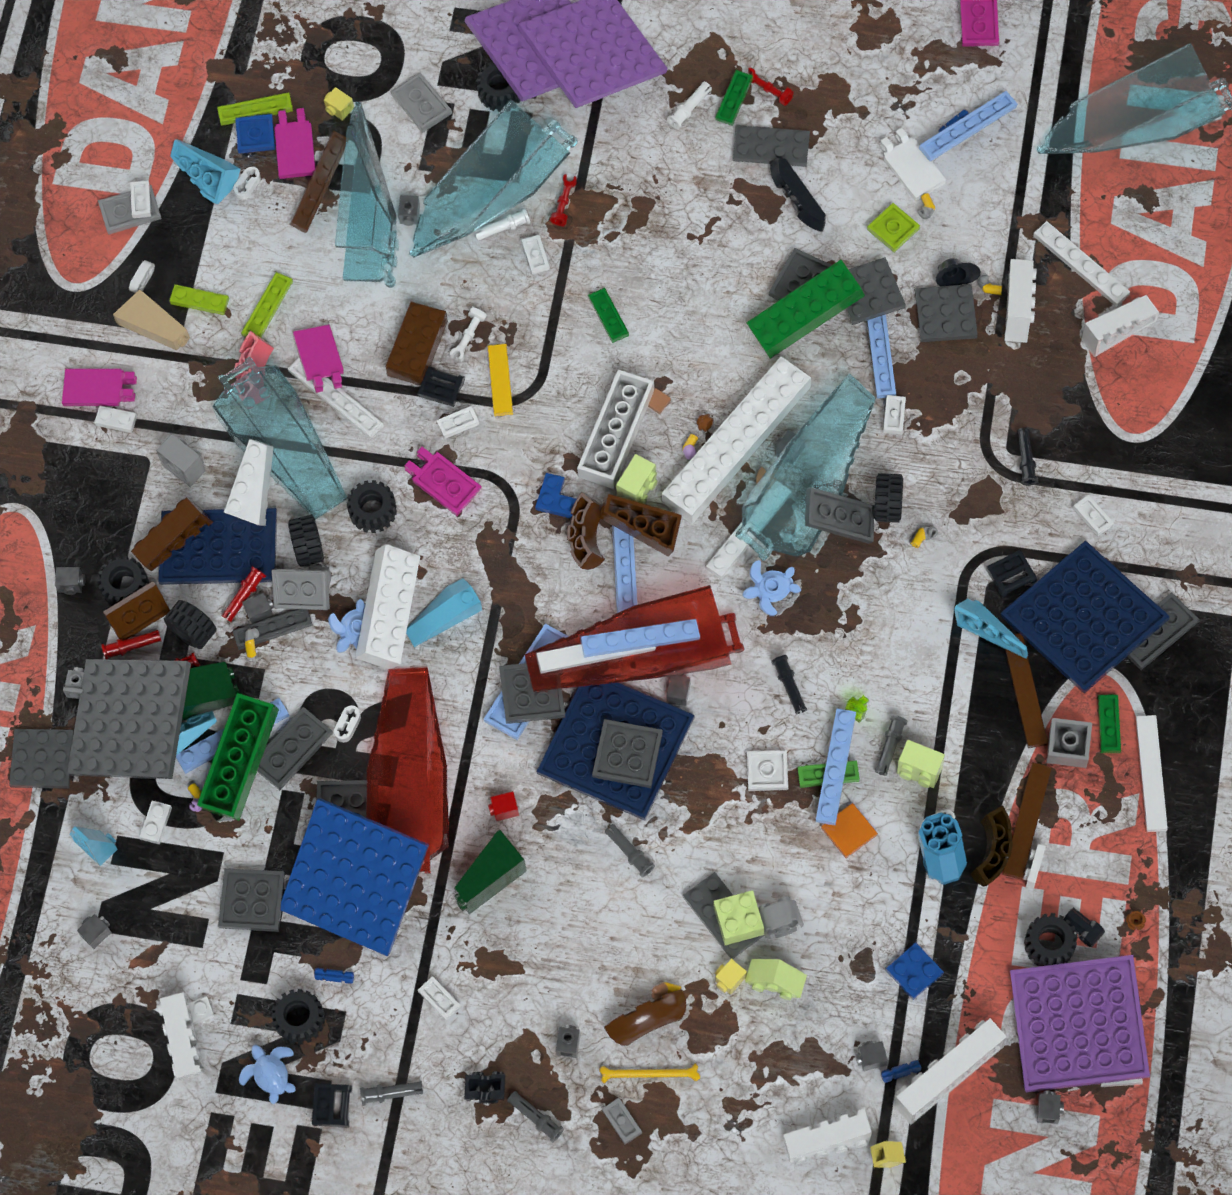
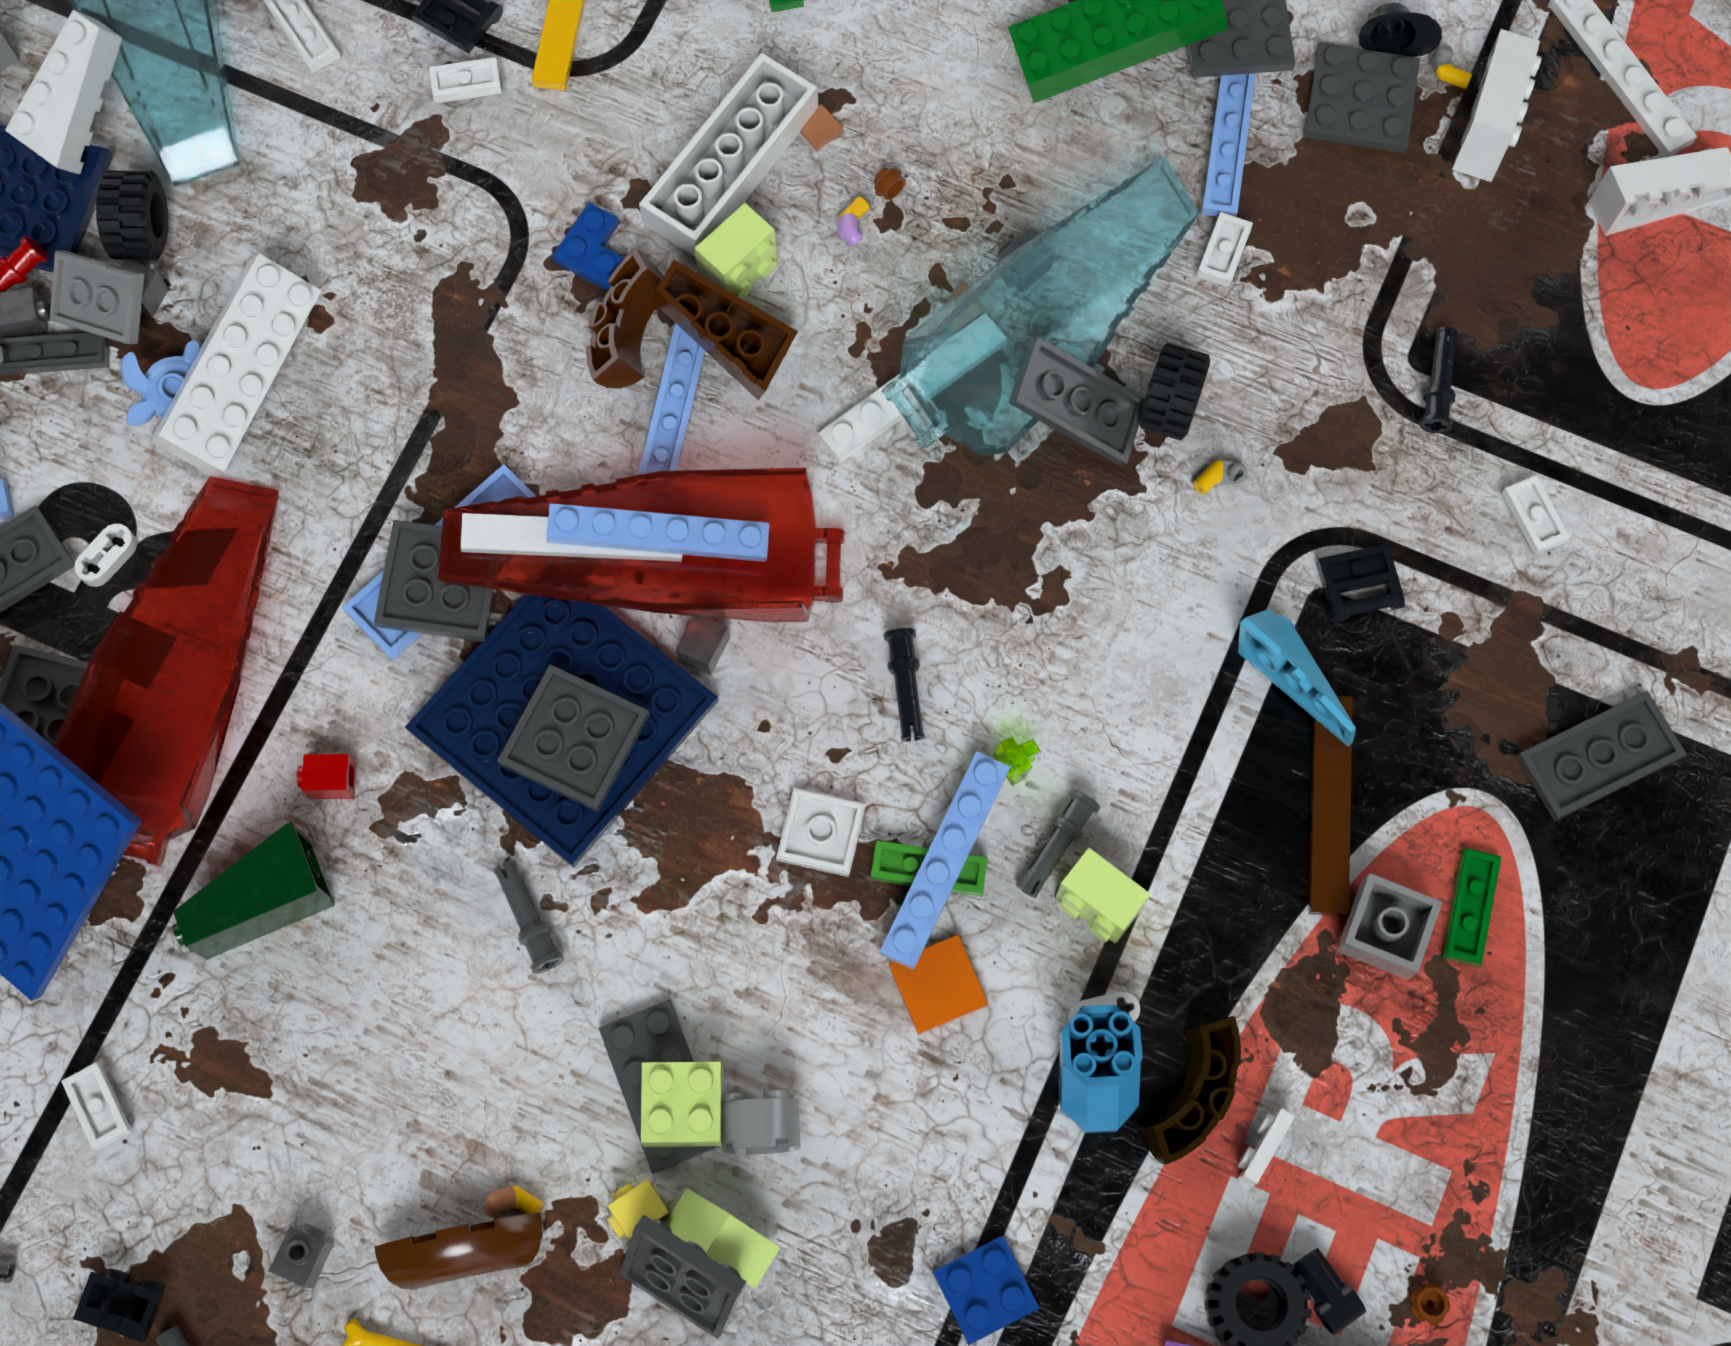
camera: 10 degrees right, 5 degrees up
black tyre [347,480,397,533] -> none
dark pink tile [405,447,482,516] -> none
medium azure wedge [406,578,482,647] -> none
white brick [662,356,811,524] -> none
light blue animal [742,560,801,616] -> none
dark blue plate [1001,540,1169,694] -> none
reddish brown tile [1003,762,1052,880] -> none
white tile [1136,715,1168,832] -> none
none -> dark grey plate [619,1215,747,1340]

